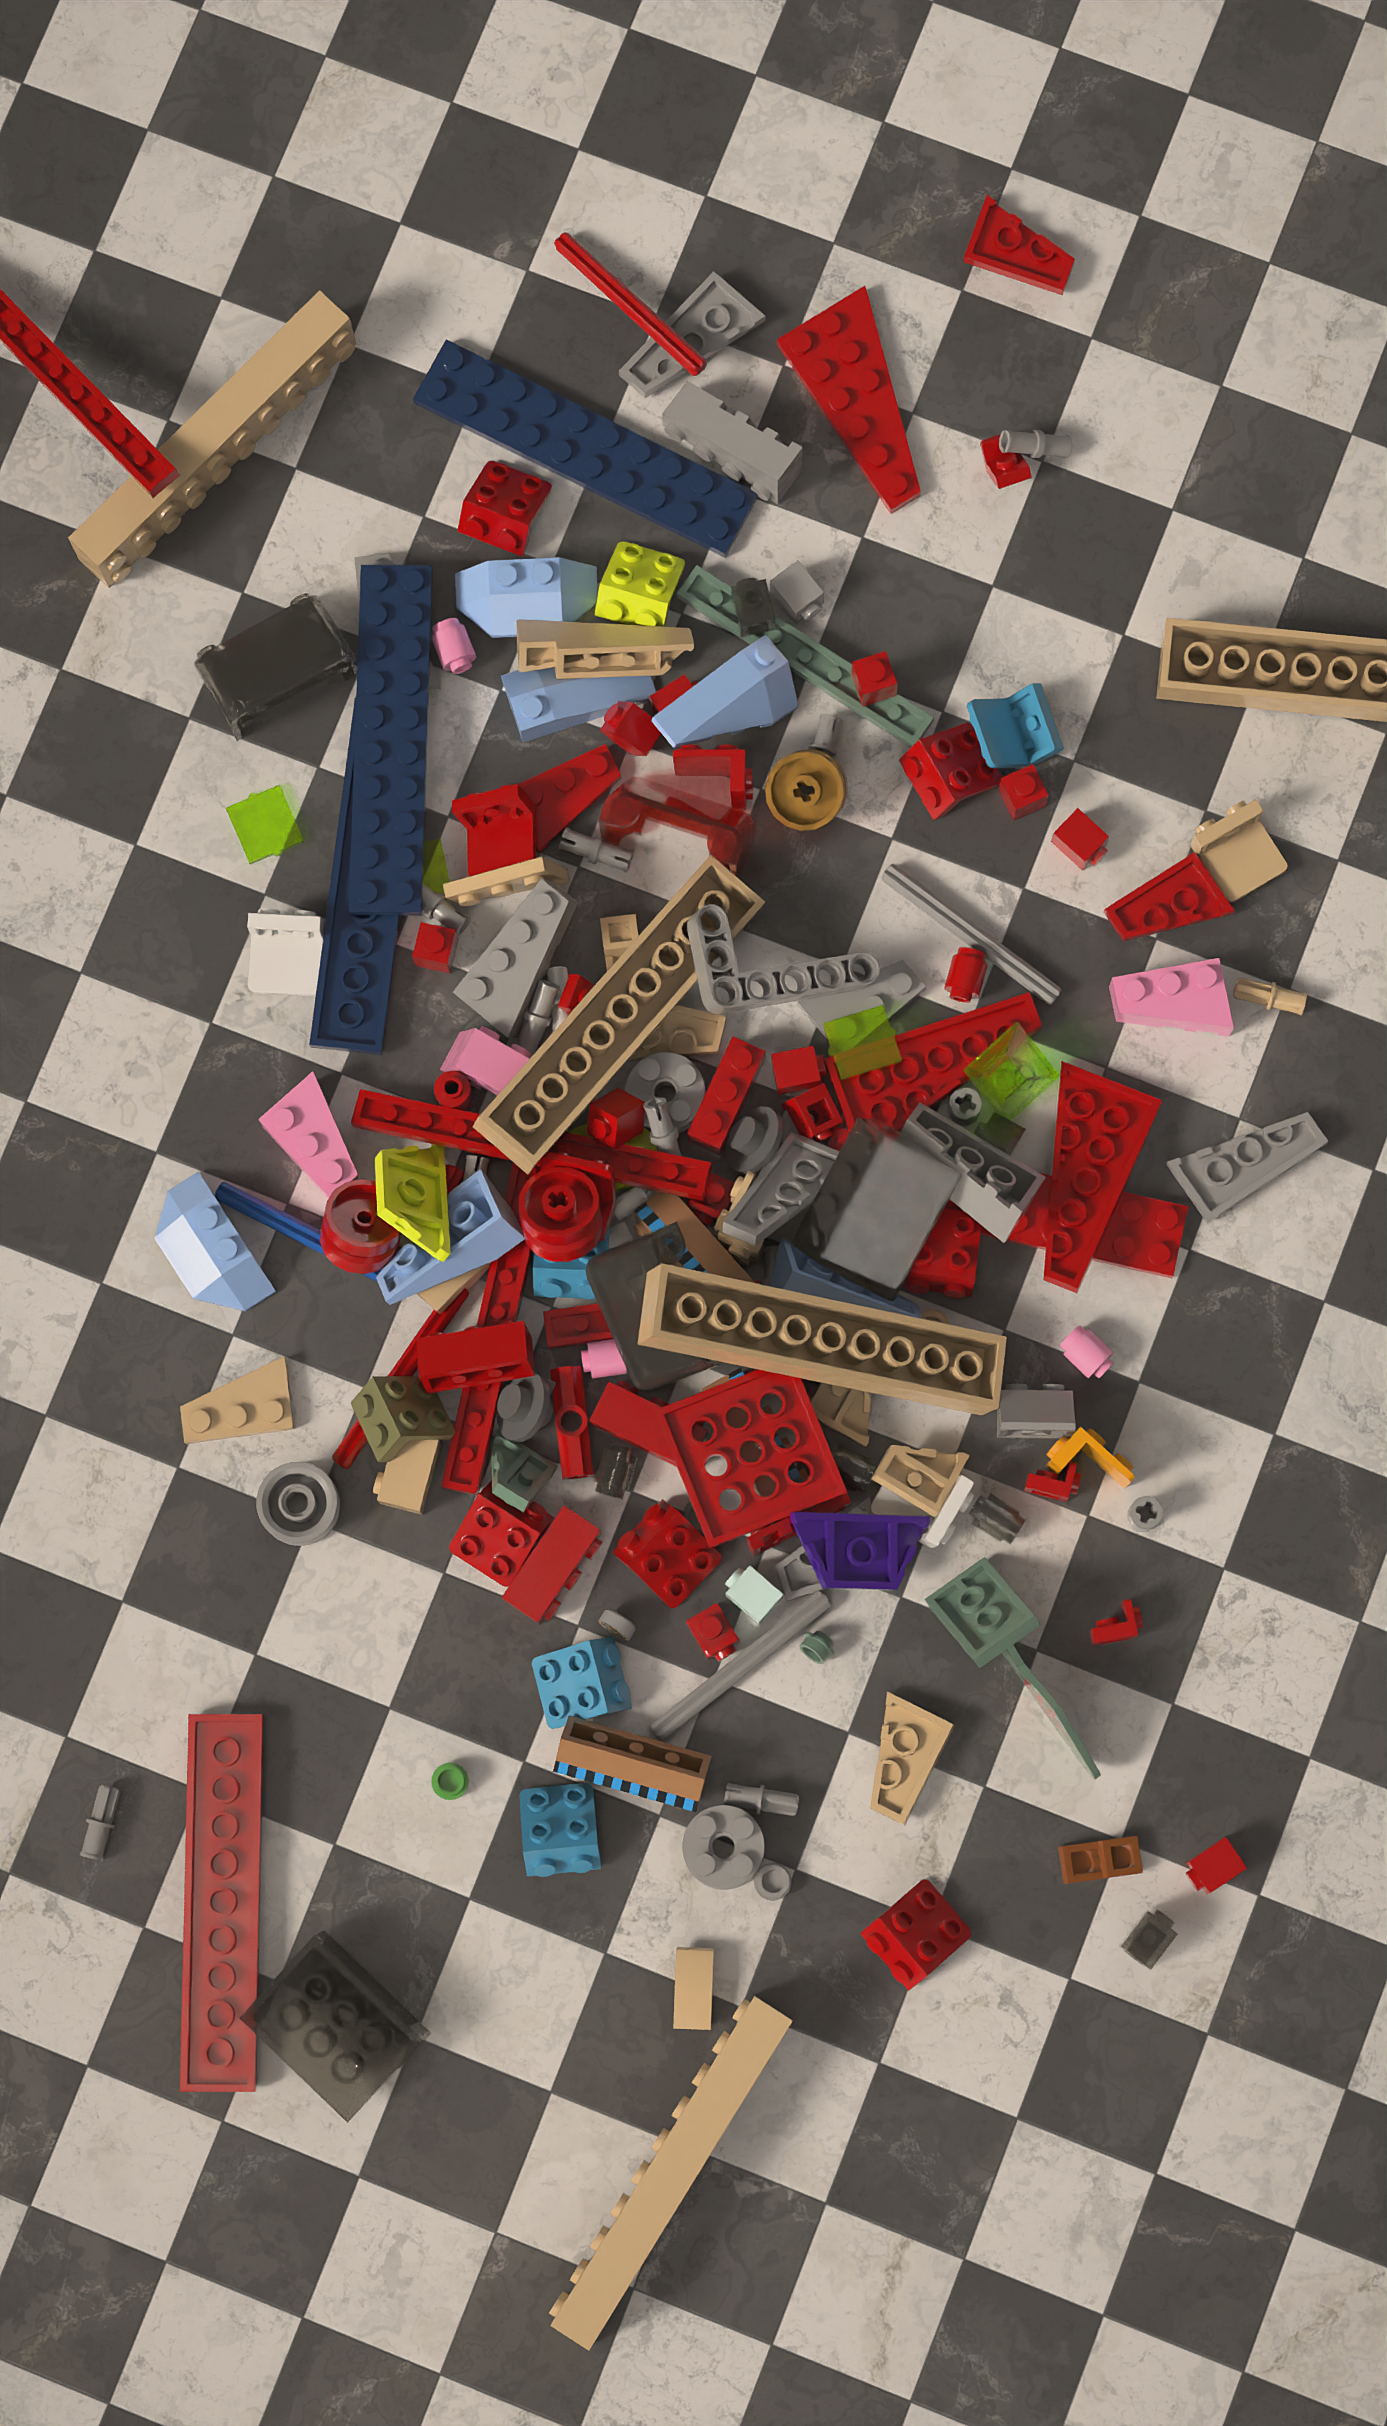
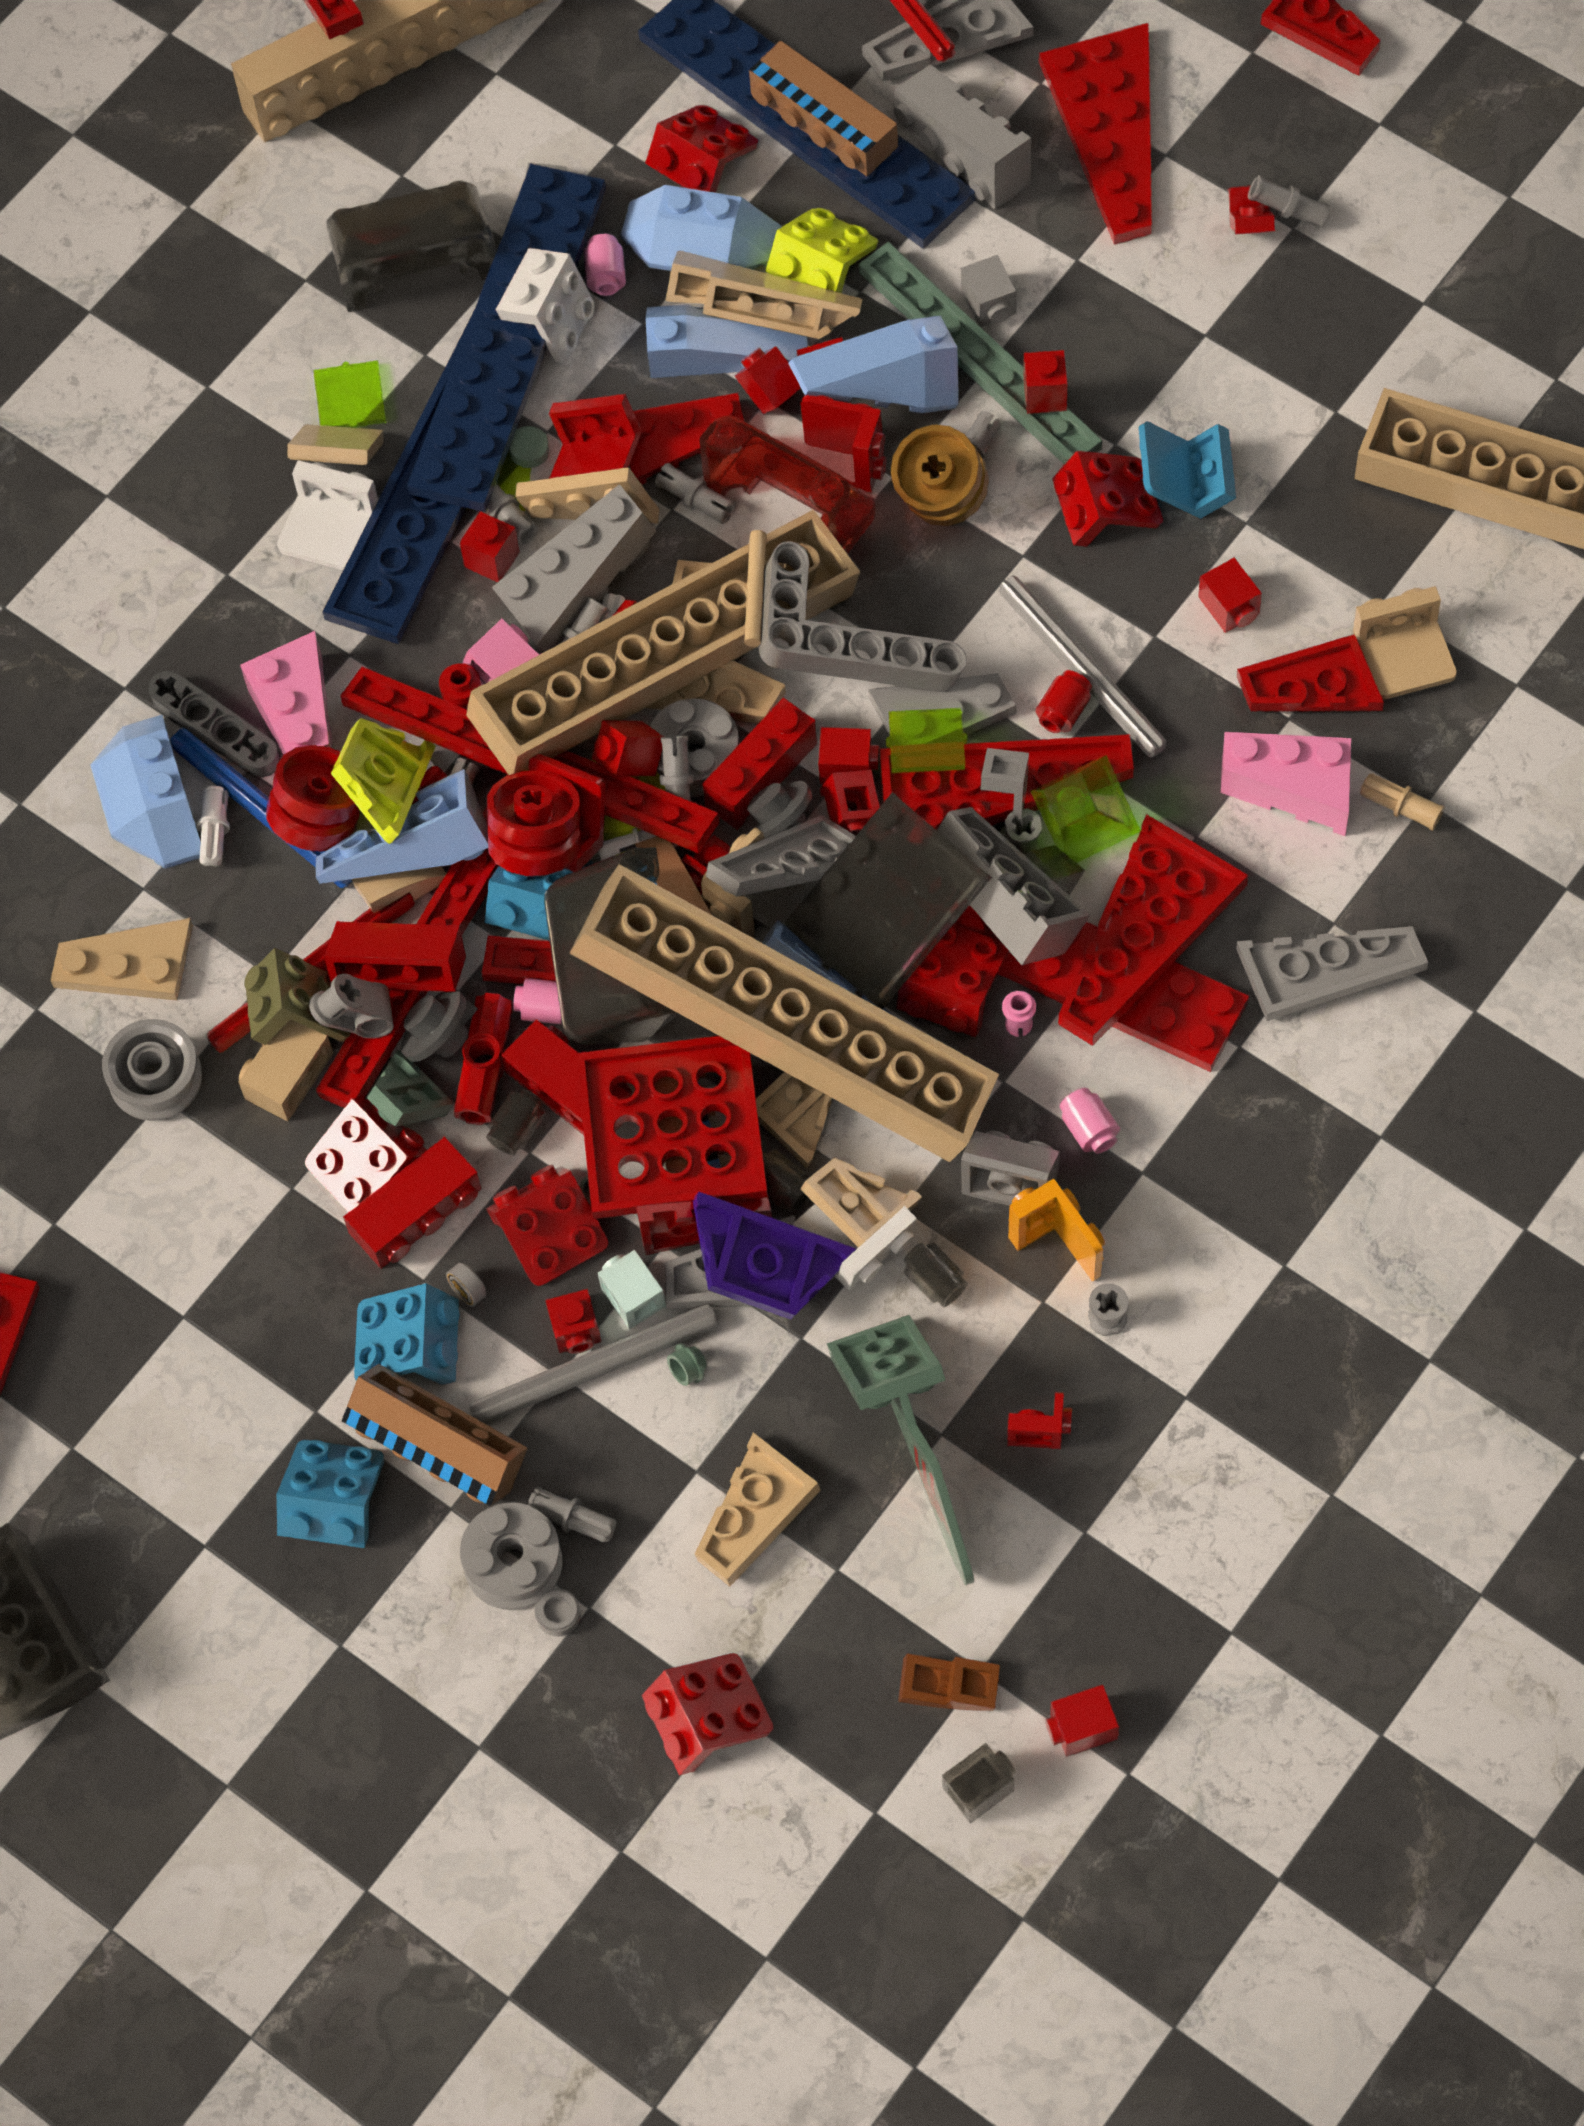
camera: 15 degrees right, 15 degrees down
bright green plate [431,1763,469,1800] -> none
tan brick [549,1996,793,2351] -> none
tan slope [673,1947,714,2030] -> none
clear smoke brick [731,578,775,638] -> none
red brick [998,764,1049,821] -> none
red bracket [1023,1461,1082,1502] -> none
none -> dark grey beam [148,671,280,778]
none -> white axle [196,786,230,867]
none -> tan tile [288,424,383,465]
none -> light grey piece [309,974,394,1039]
none -> white bracket [496,248,594,363]
none -> sand green tile [509,426,549,468]
none -> tan bar [744,530,766,647]
none -> medium nougat brick [749,41,898,176]
none -> light grey panel [981,748,1029,817]
none -> bright pink pin [1002,991,1036,1037]

